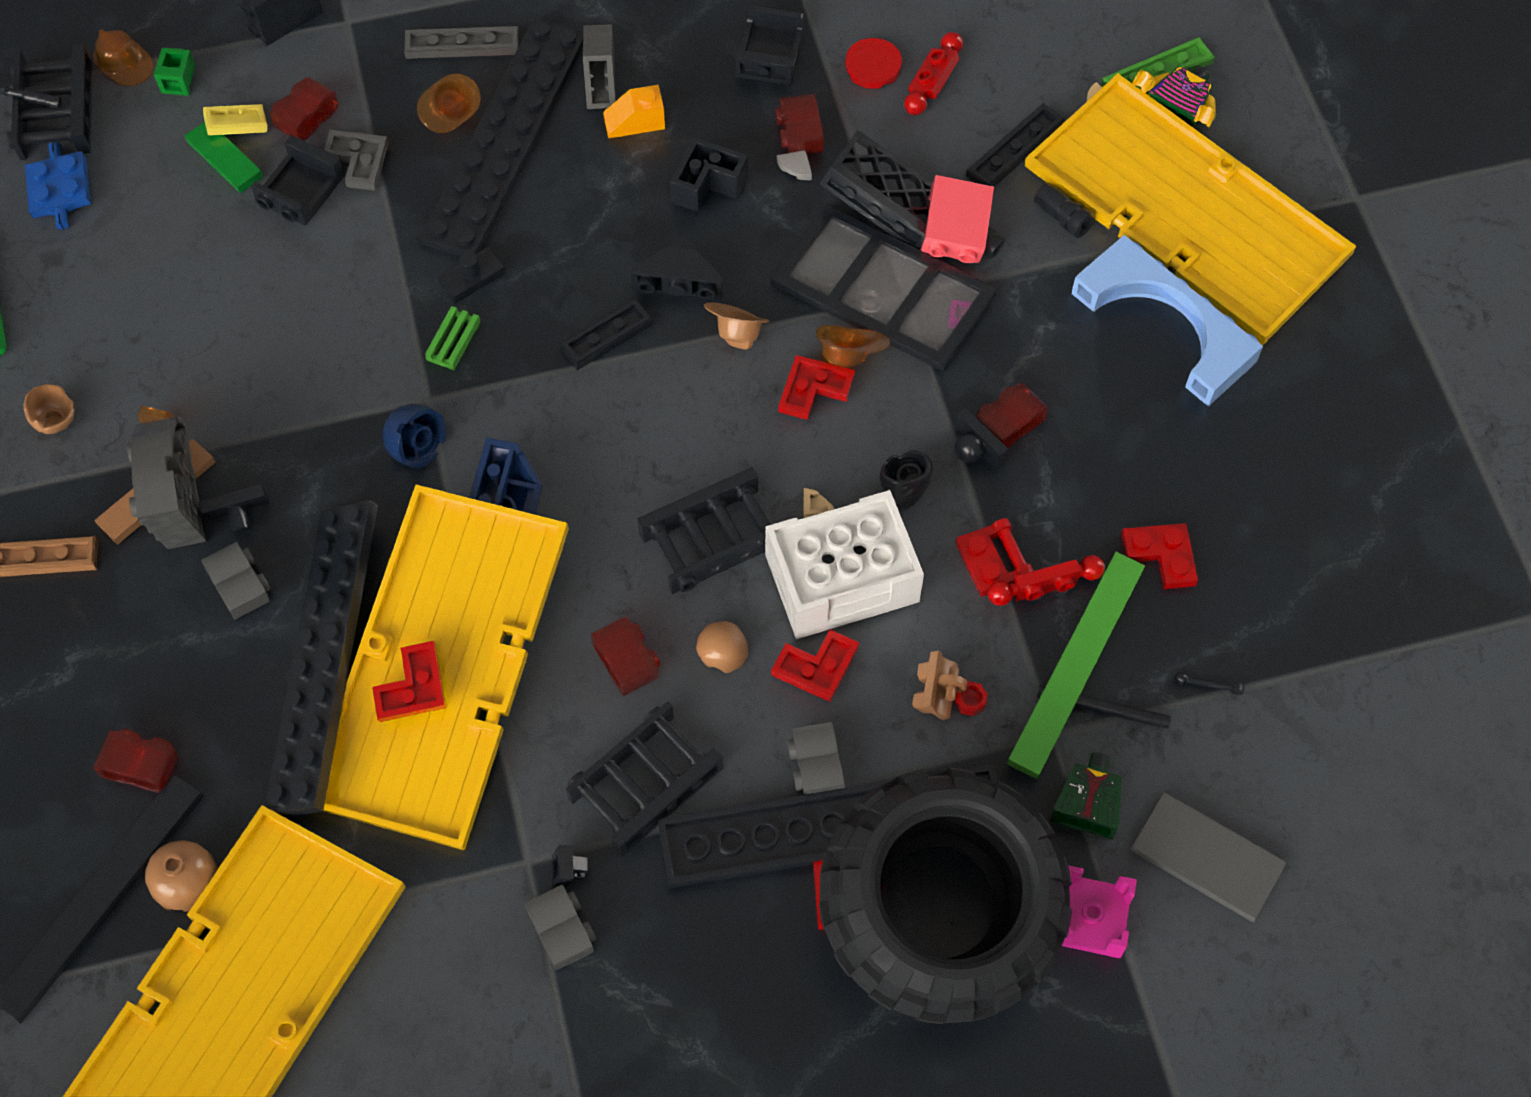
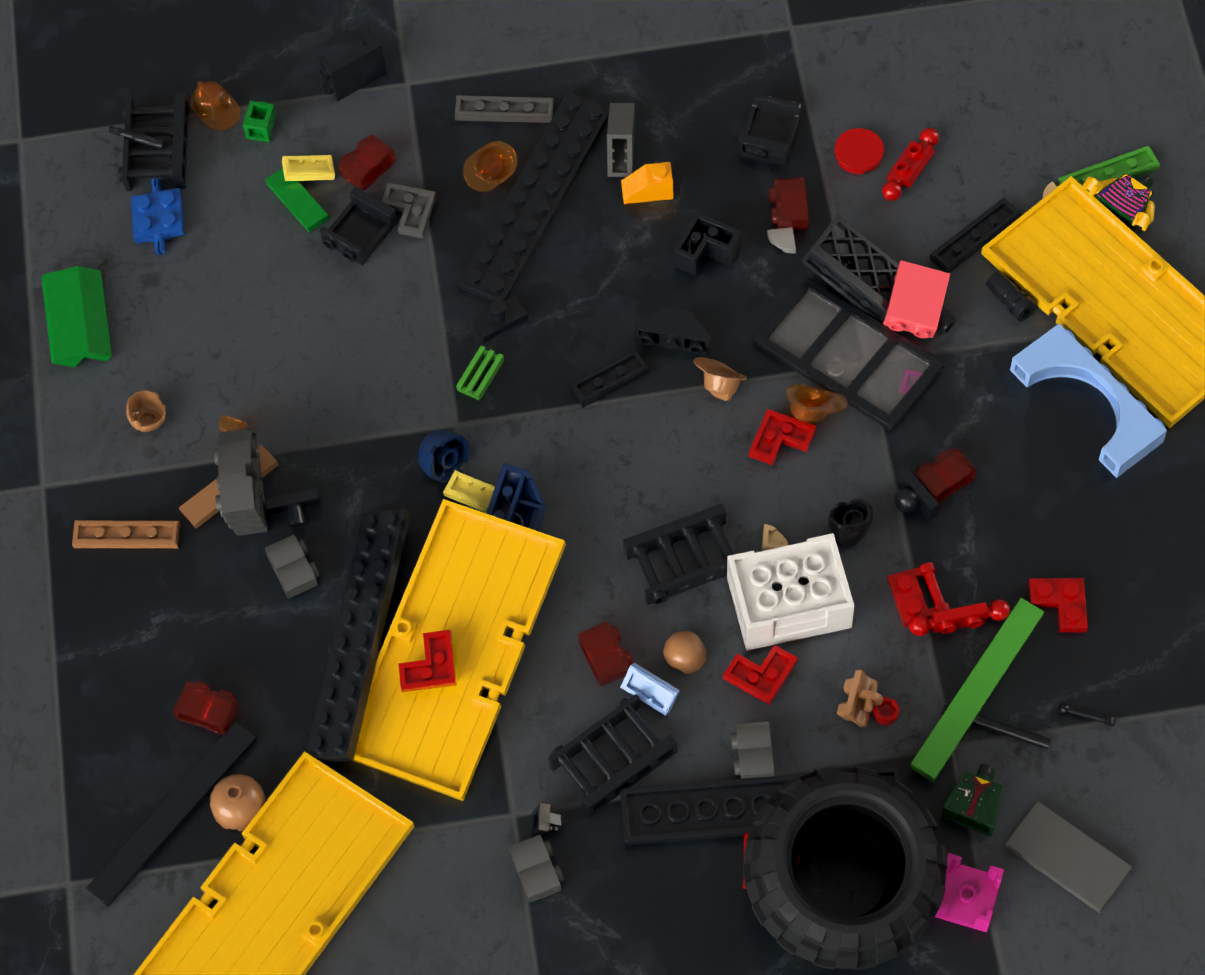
camera: 10 degrees right, 0 degrees up
none -> light yellow plate [443,470,495,513]
none -> light blue plate [620,663,680,716]

